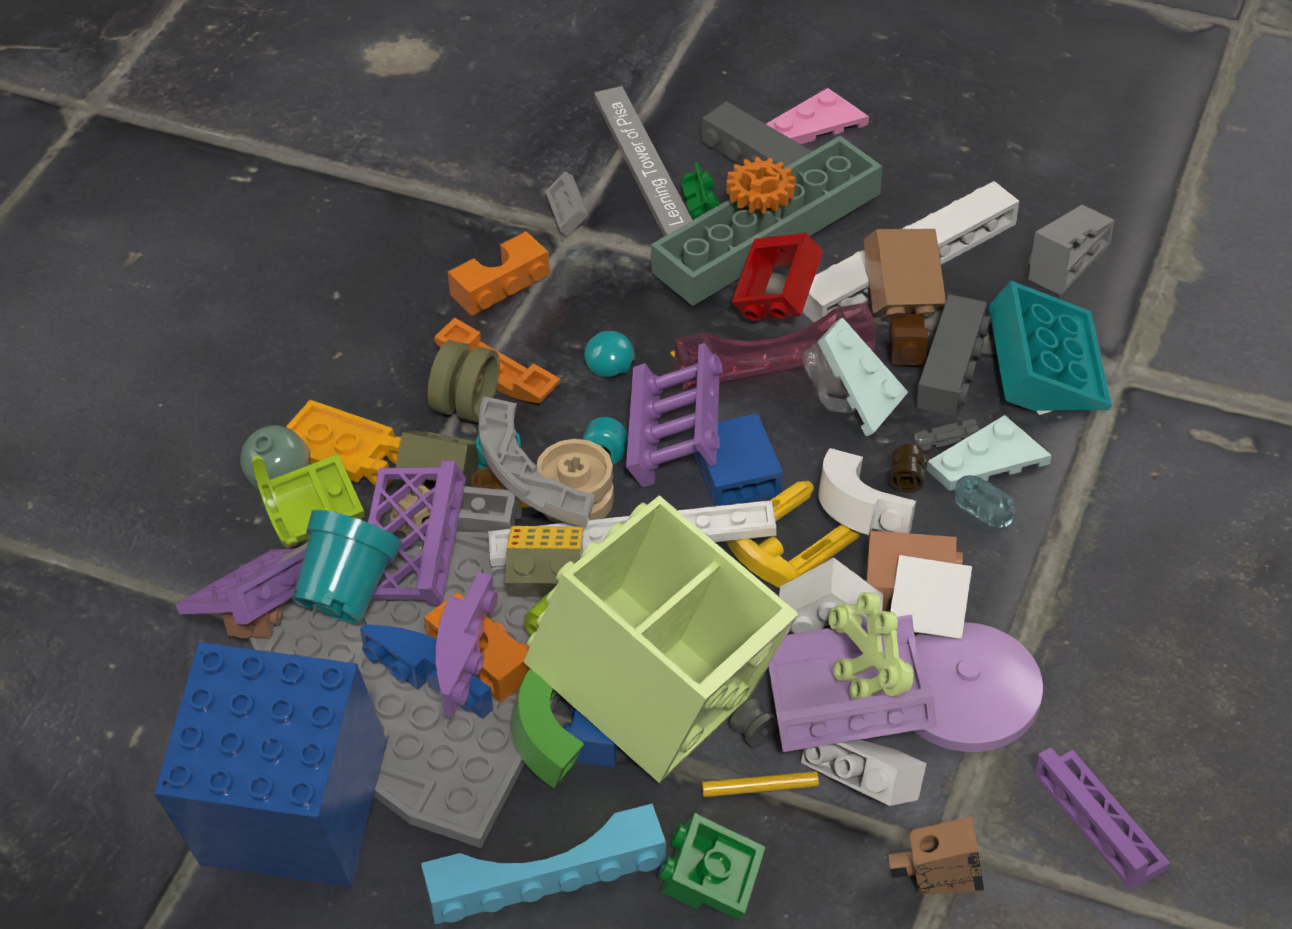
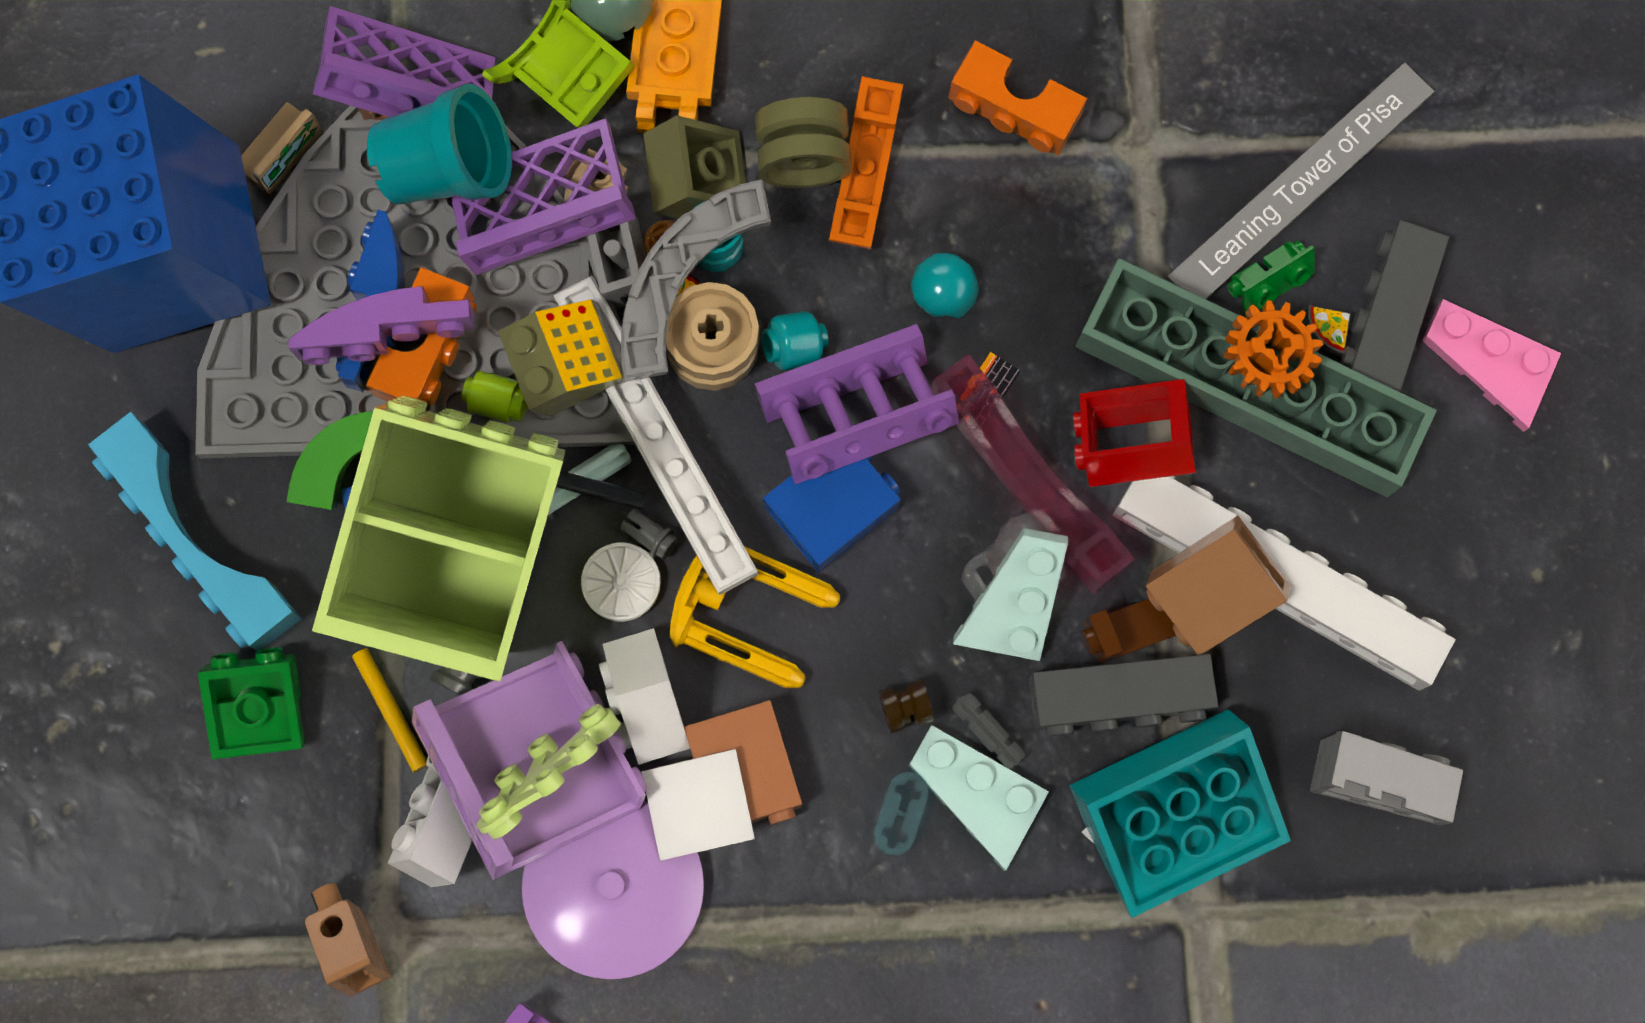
camera: 60 degrees right, 30 degrees up
light grey plate [545,172,588,236] -> none
white arch [818,448,916,535] -> none

